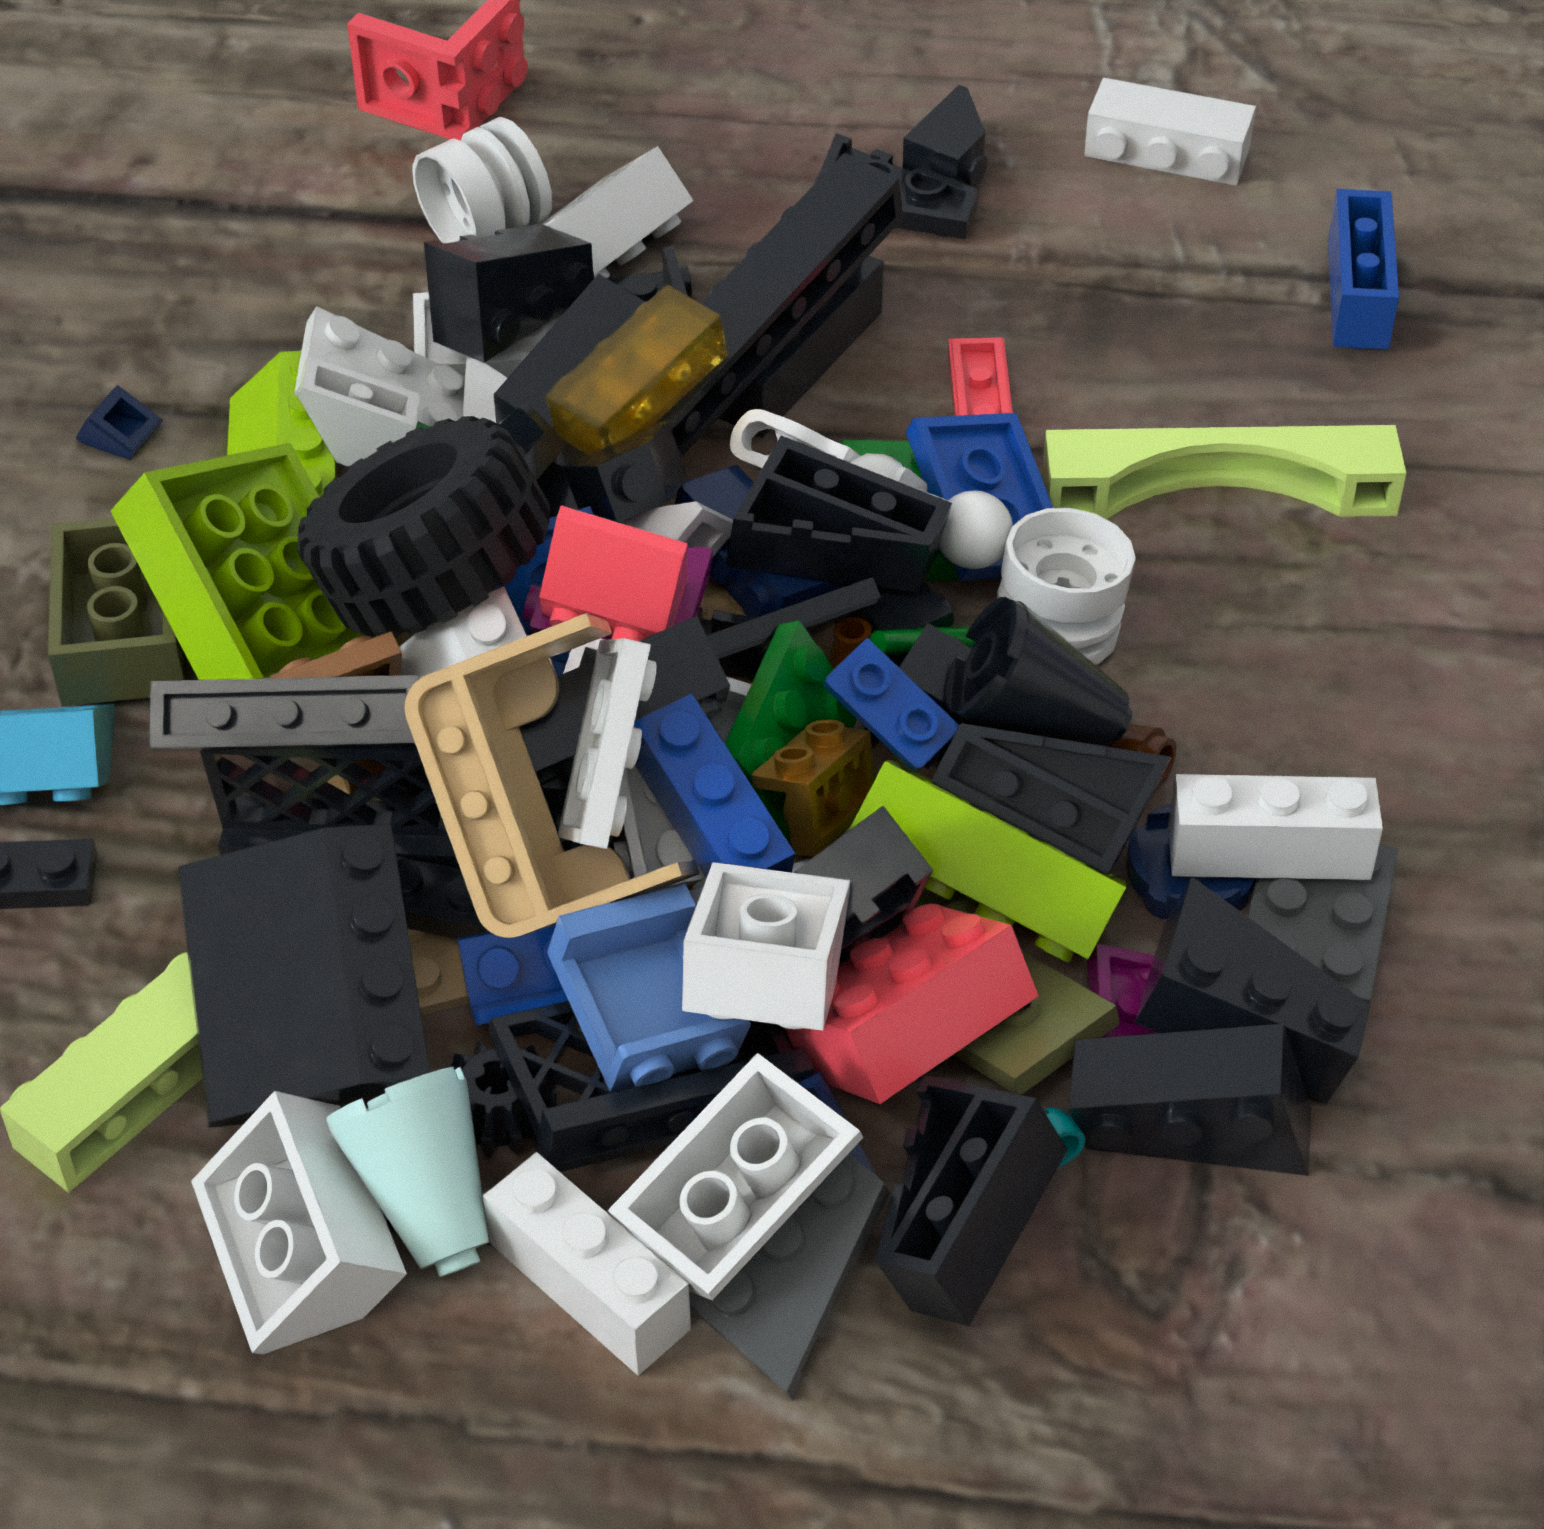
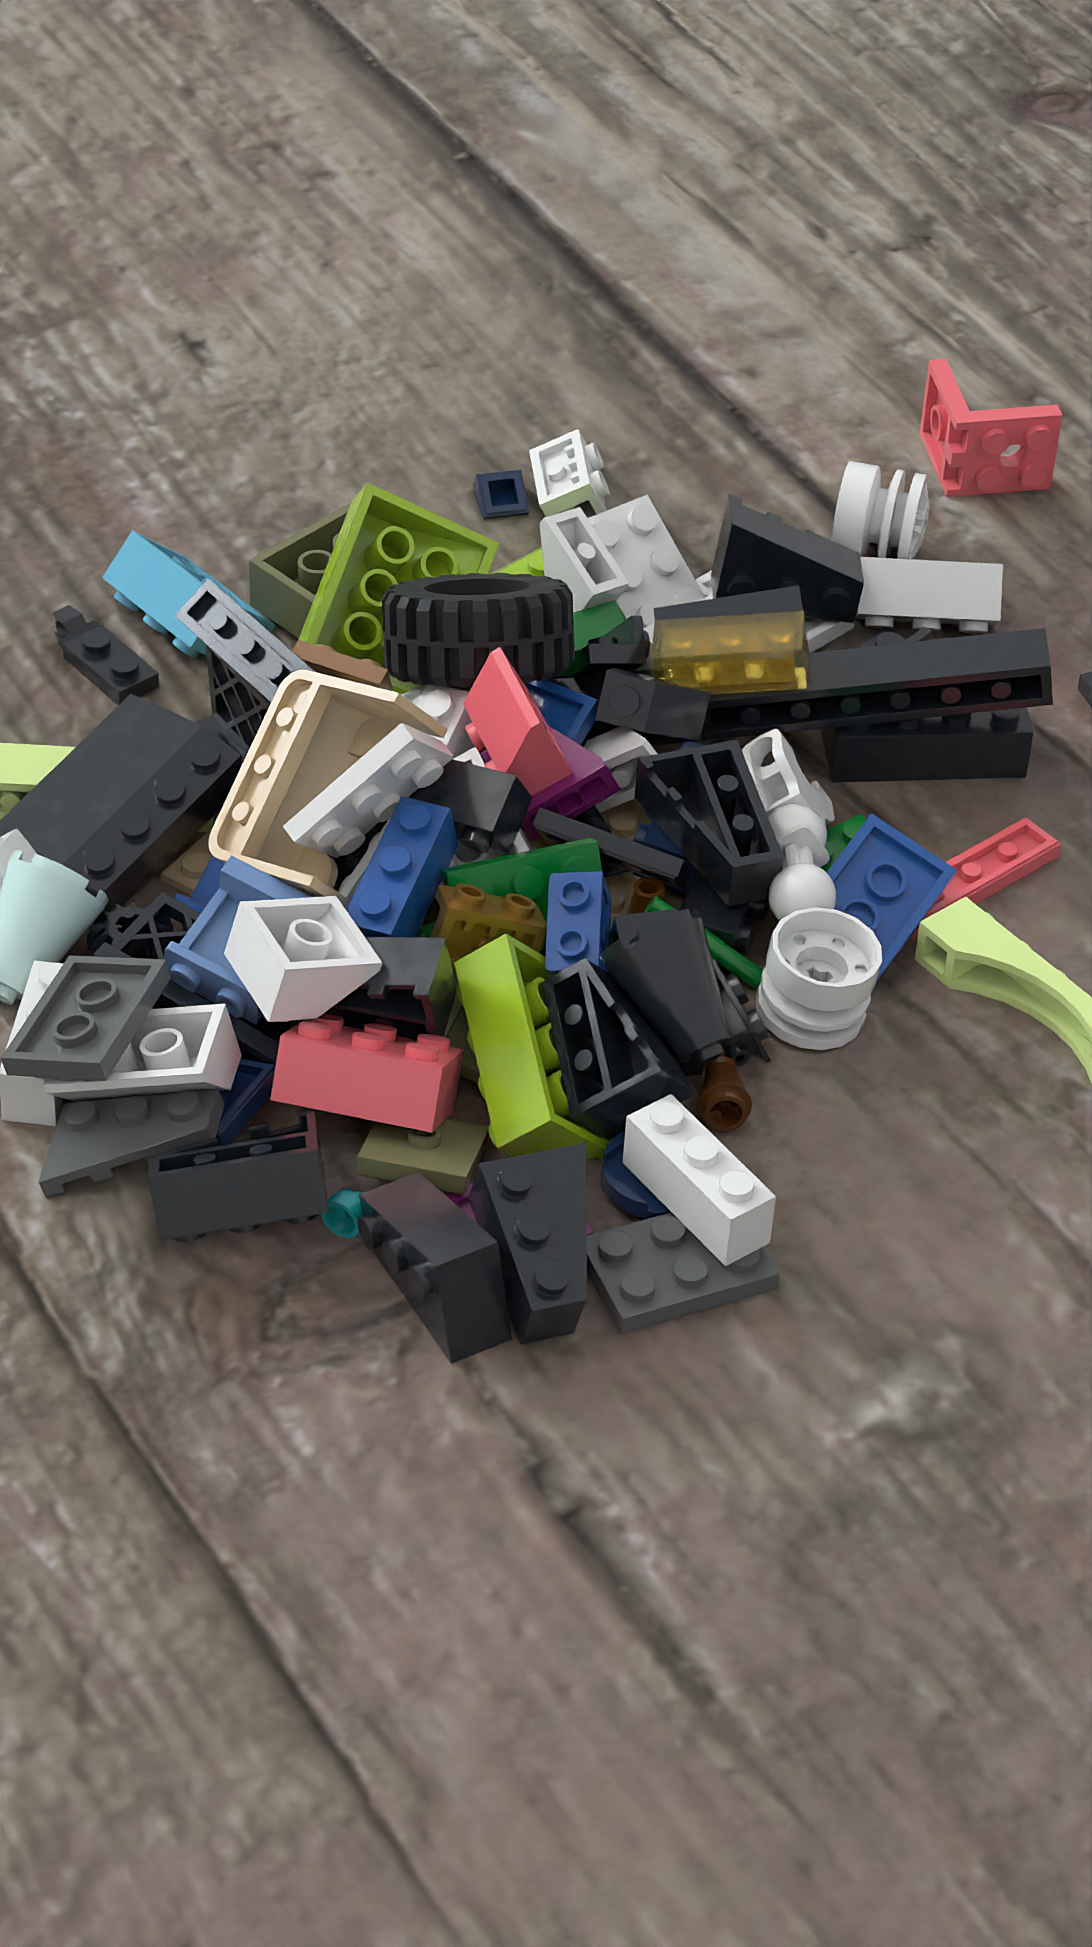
camera: 50 degrees right, 5 degrees down
none -> dark grey plate [1,955,172,1081]
none -> white bracket [529,429,610,517]

